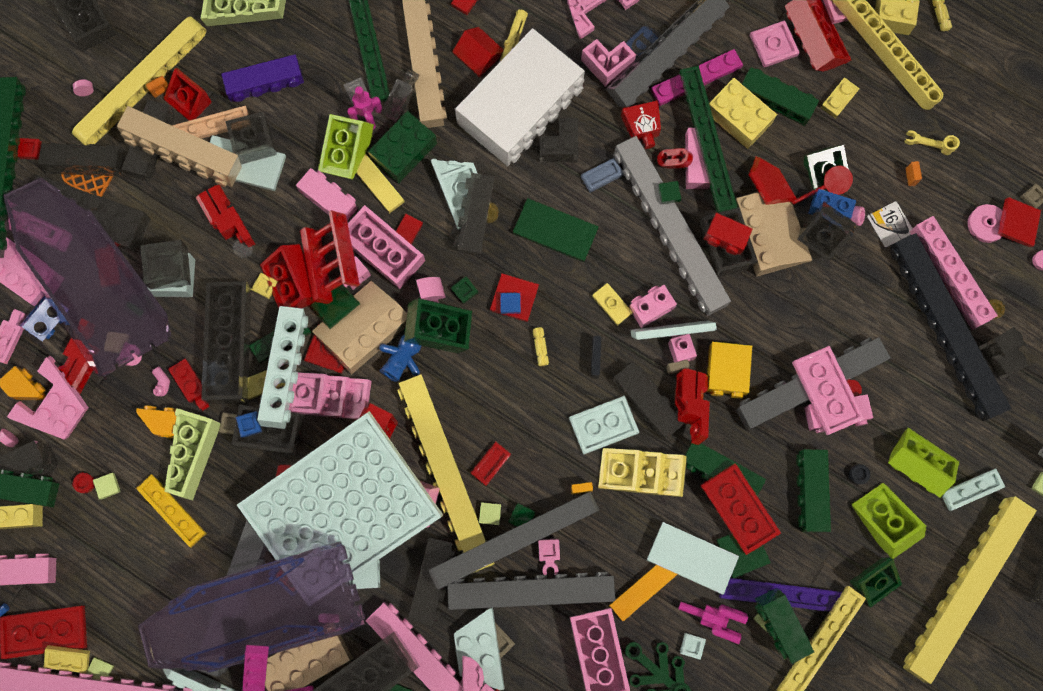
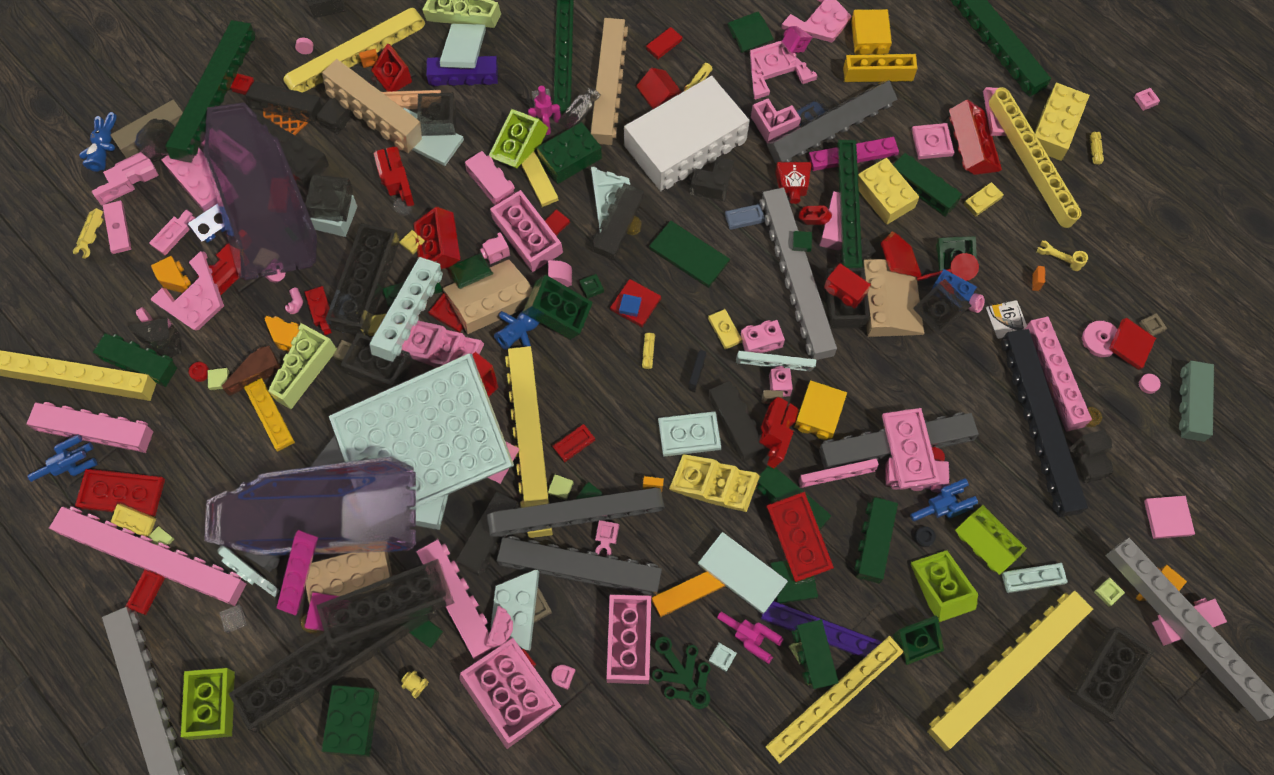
camera: 15 degrees right, 10 degrees down
blue tile [236,412,262,438] -> none
red fence [300,210,360,304] -> none
none -> copper slope [222,346,281,396]
none -> light aqua tile [440,24,486,68]
none -> bright pink tile [798,459,879,488]
none -> blue plant [910,479,978,521]

